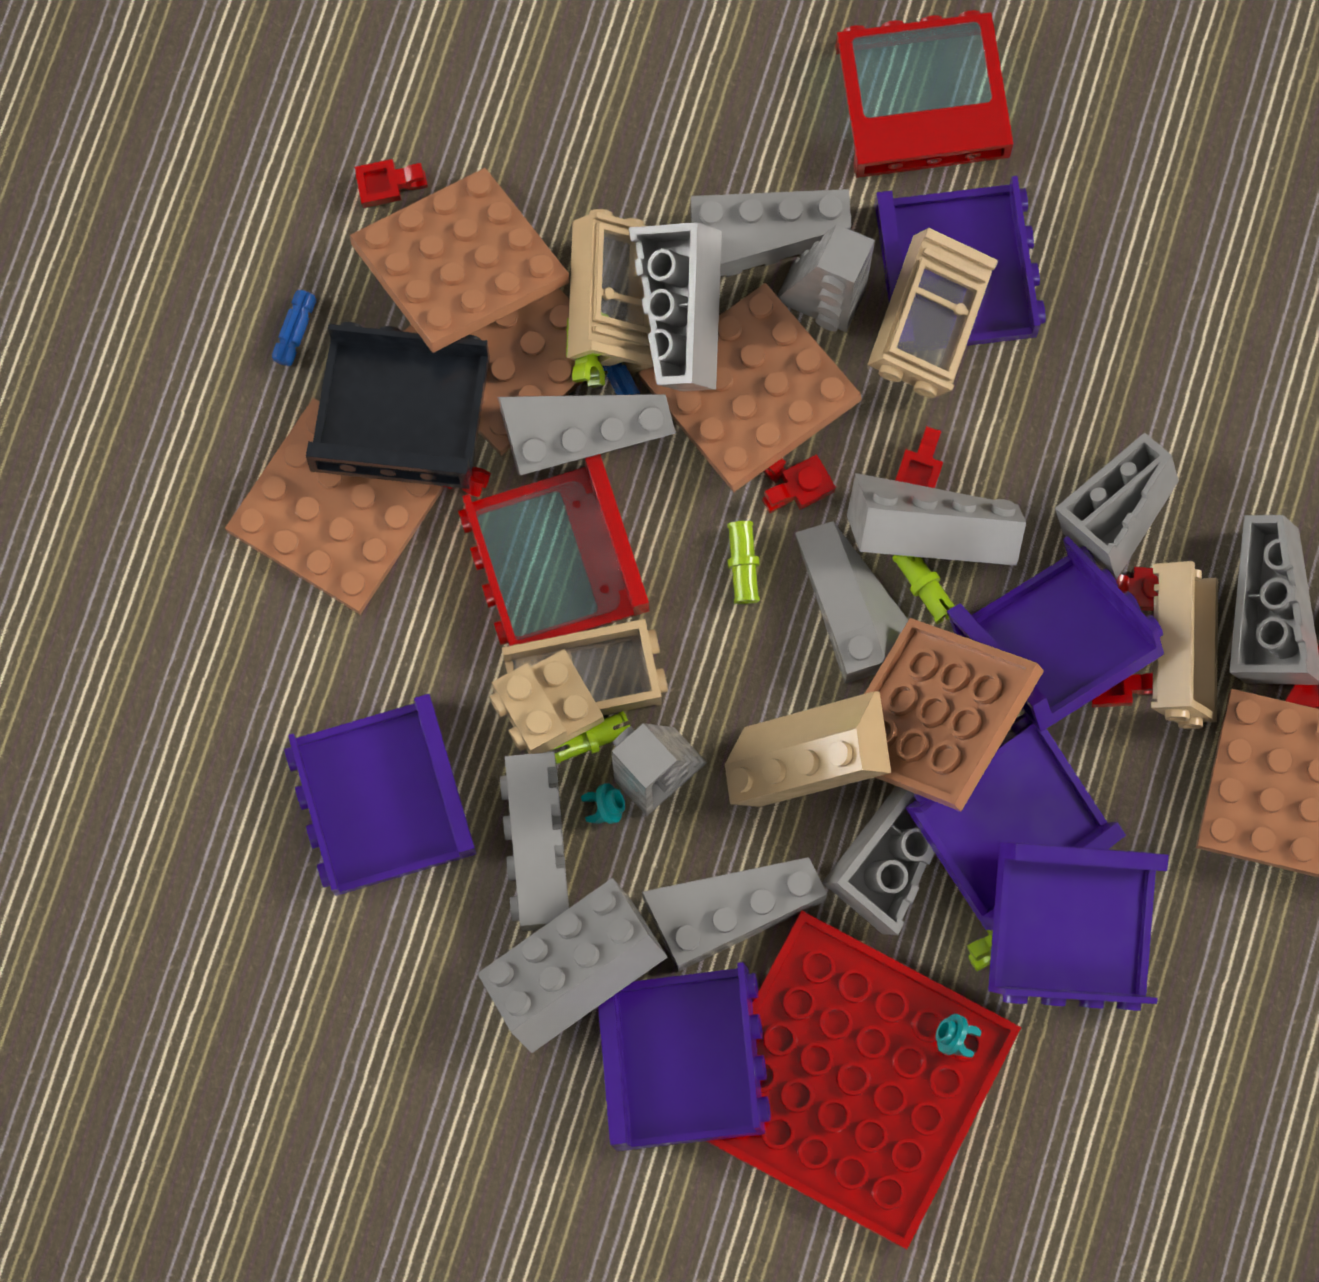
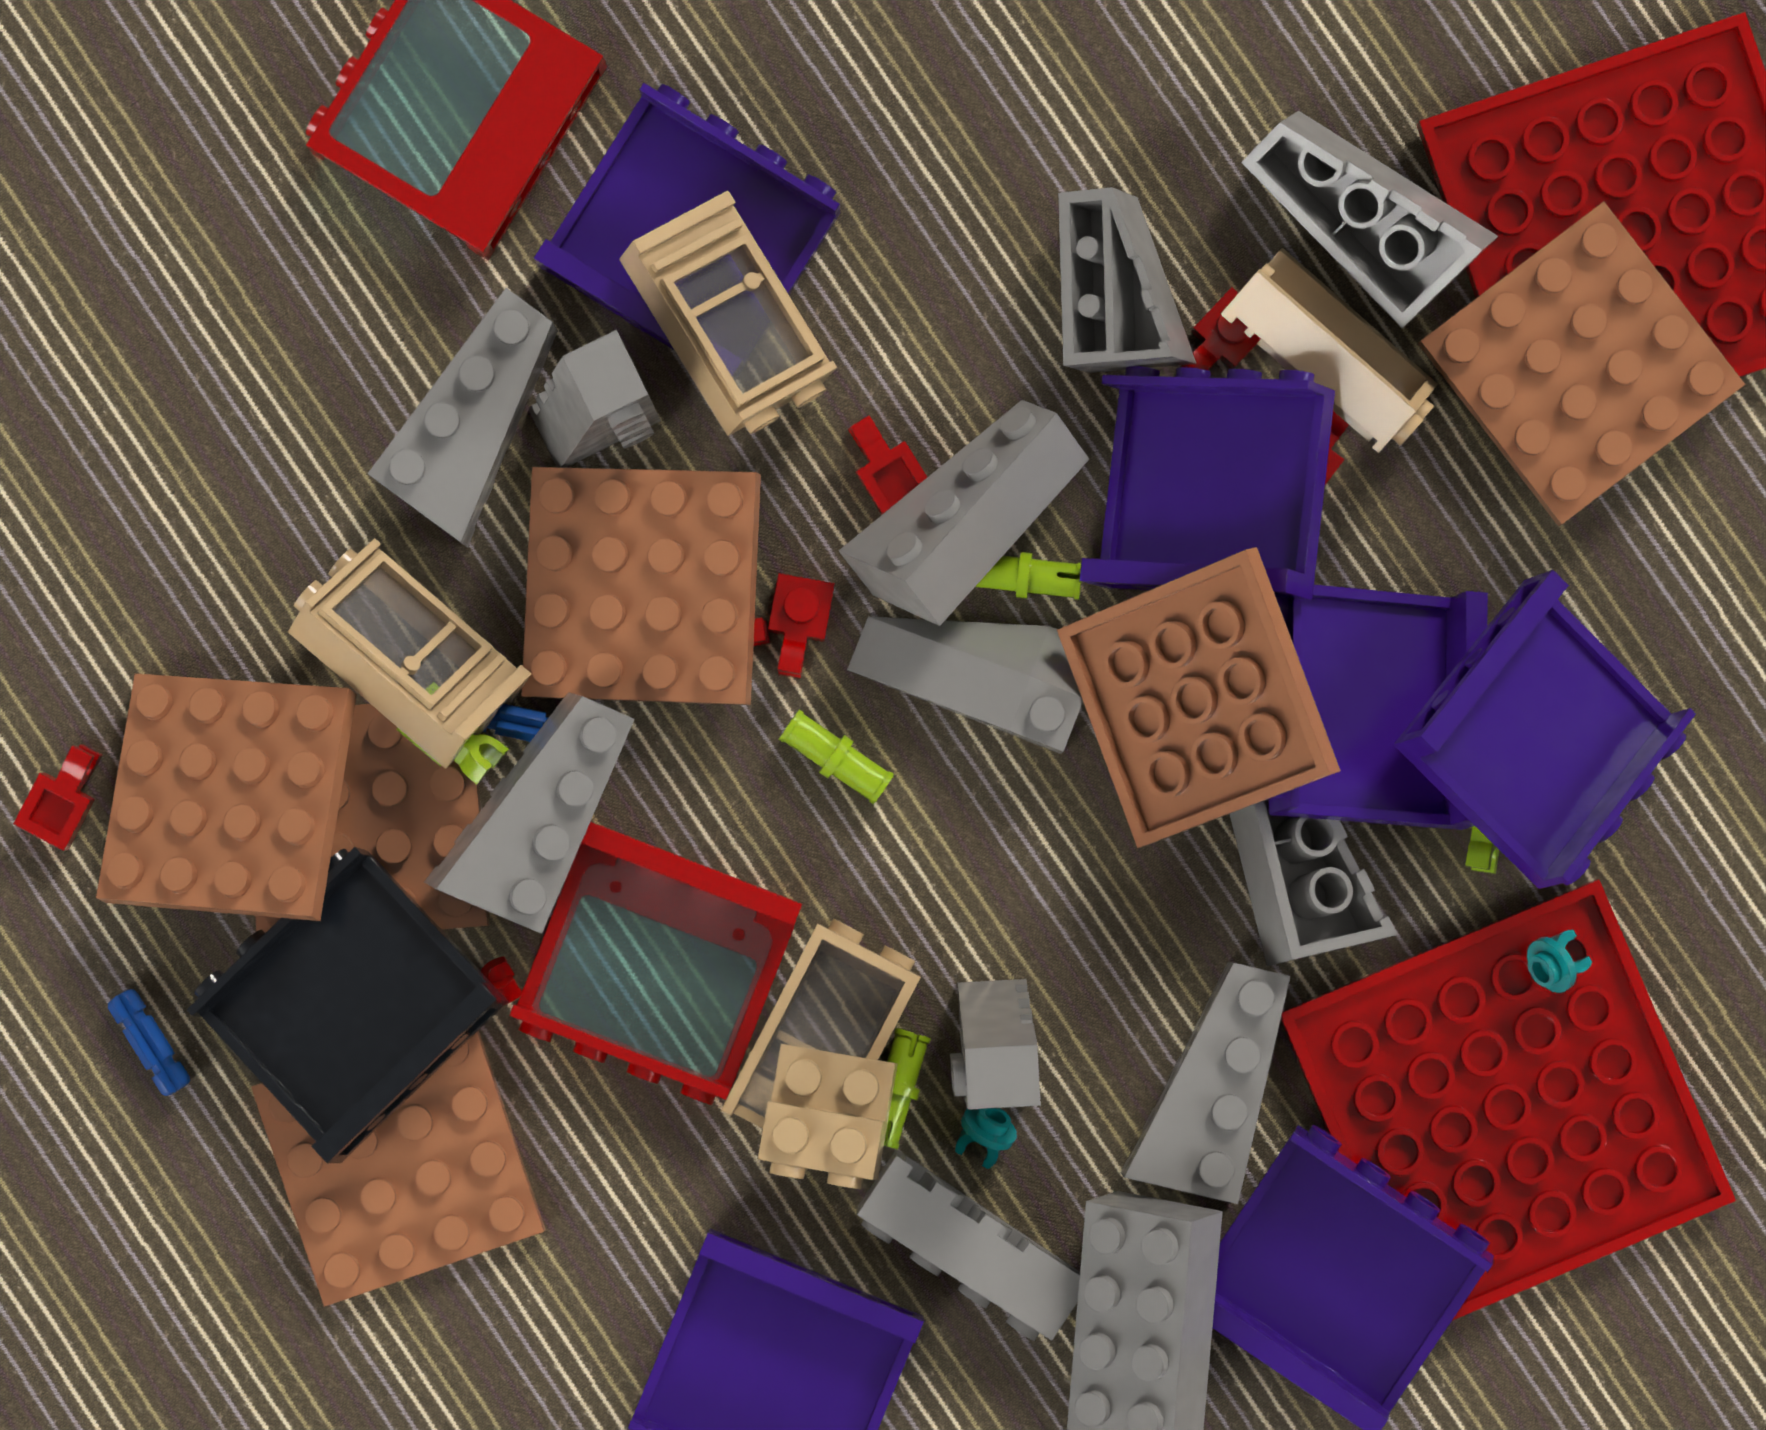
camera: 50 degrees left, 10 degrees up
light grey wedge [629,222,722,392] -> none
tan slope [725,691,891,807] -> none

